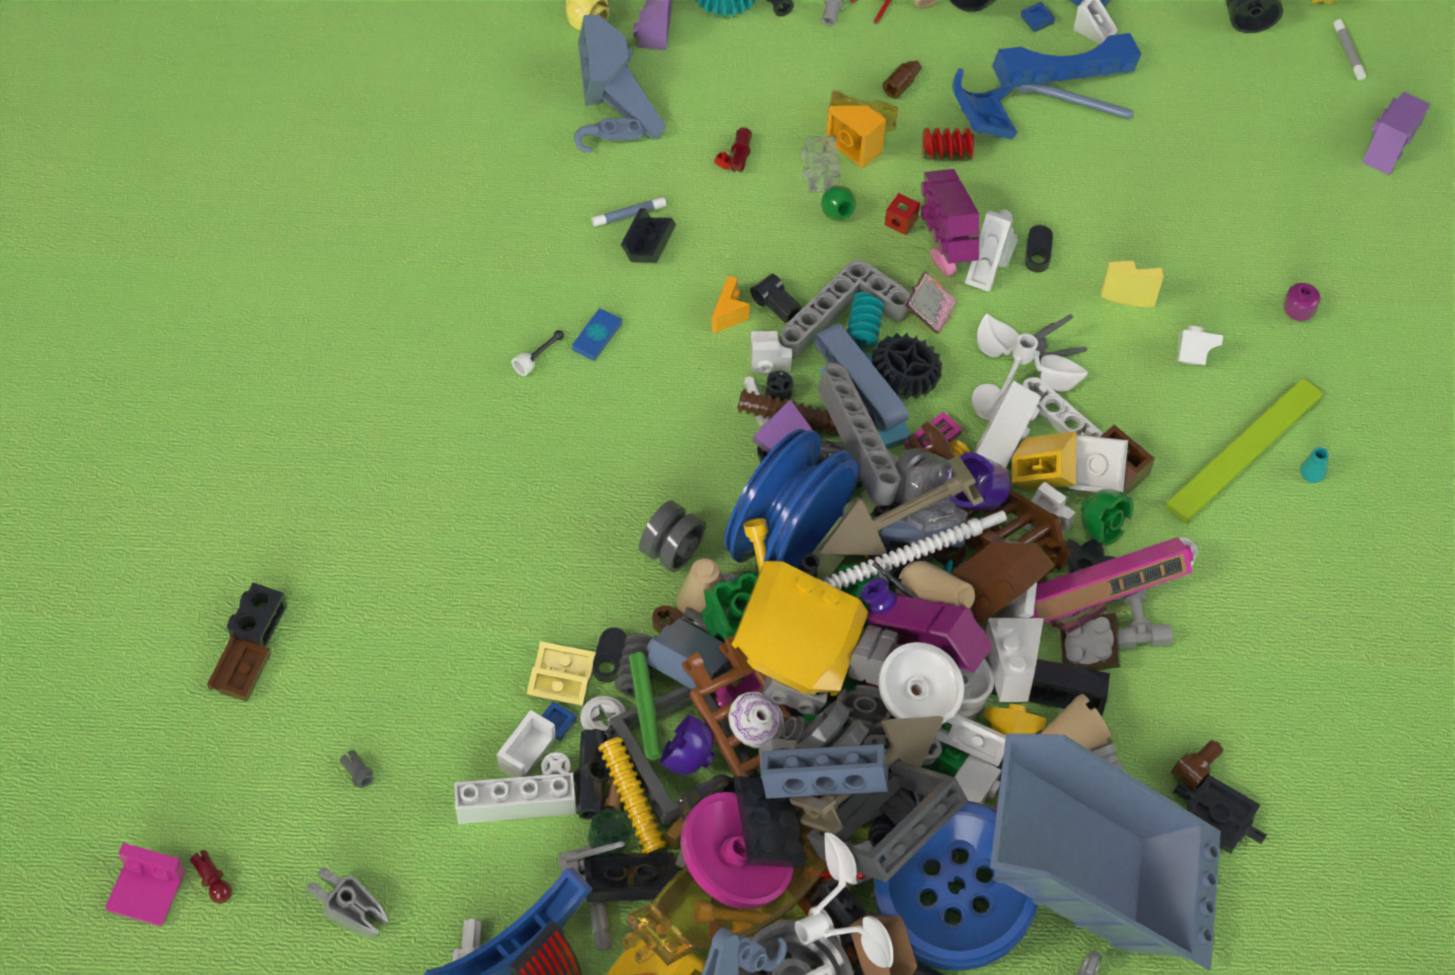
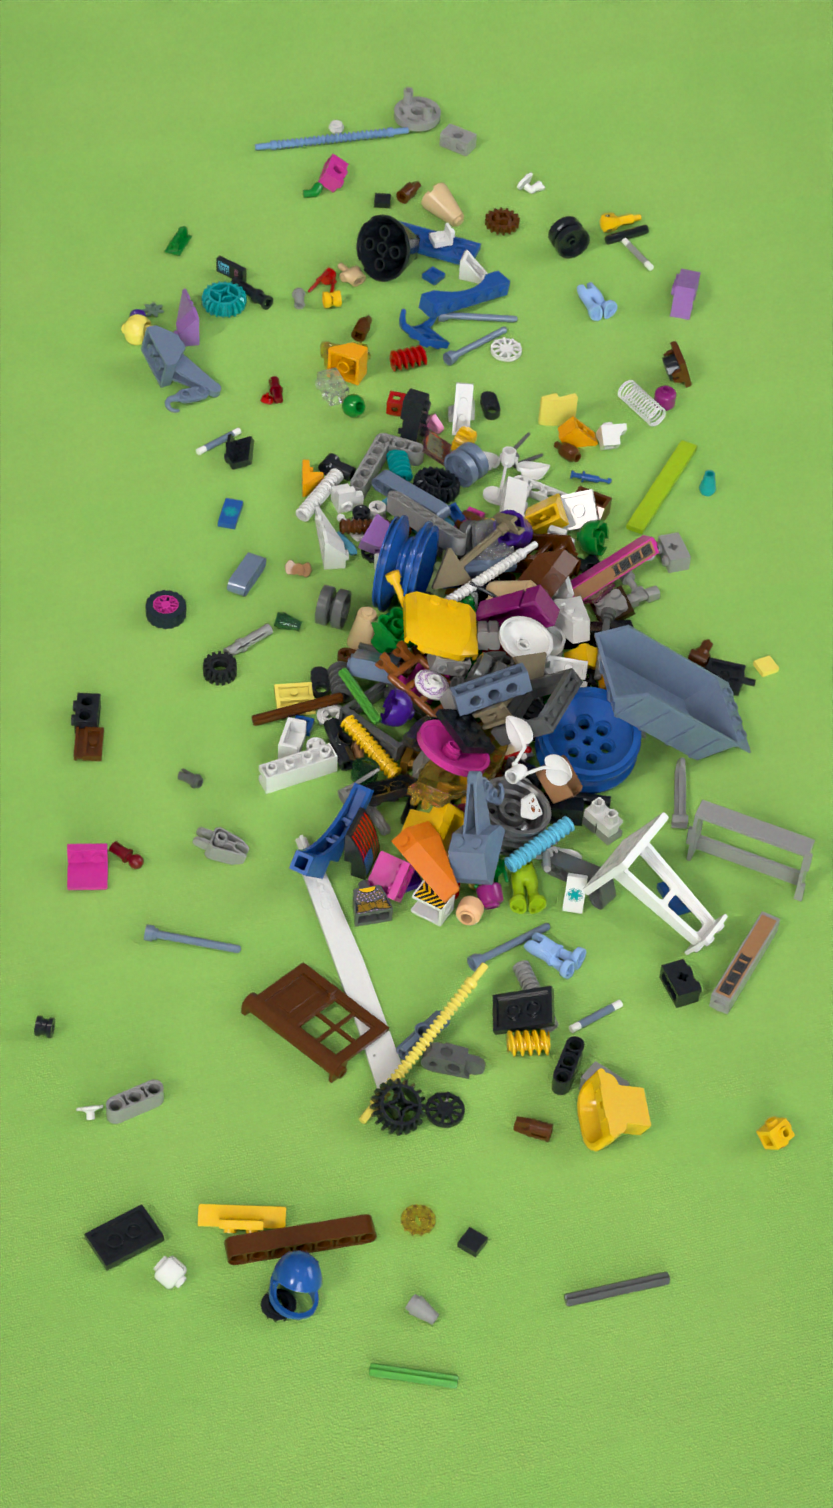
camera: 20 degrees left, 10 degrees down
white hinge [511,330,564,376] -> none
dark purple wheel [861,578,897,615] -> none
magenta piece [920,169,979,264] -> none
none -> black wheel [145,590,186,629]
none -> black tyre [203,651,237,686]
none -> light grey pin [223,624,273,656]
none -> sand blue beam [227,552,267,597]
none -> reddish brown axle [251,692,343,726]
none -> clear green cone [274,612,302,632]
none -> medium nougat piece [285,559,312,577]
none -> white piece [296,468,344,522]
none -> white wedge [315,506,349,570]
none -> yellow wheel [322,290,342,308]
none -> medium azure piece [337,531,357,556]
none -> white wheel [369,501,386,521]
none -> black wedge [397,388,431,443]
none -> sand blue piece [443,327,507,366]
none -> sand blue wheel [444,442,489,488]
none -> blue piece [449,502,466,523]
none -> yellow gear [451,426,477,451]
none -> white wheel [490,337,522,362]
none -> reddish brown plant [554,441,581,462]
none -> light orange slope [558,416,598,447]
none -> blue piece [570,470,612,484]
none -> light blue piece [577,282,618,321]
none -> dark grey piece [594,607,616,681]
none -> black axle [604,224,649,245]
none -> white piece [618,380,666,426]
none -> light grey brick [657,532,691,573]
none -> reddish brown piece [662,341,692,388]
none -> light yellow tile [753,655,779,677]

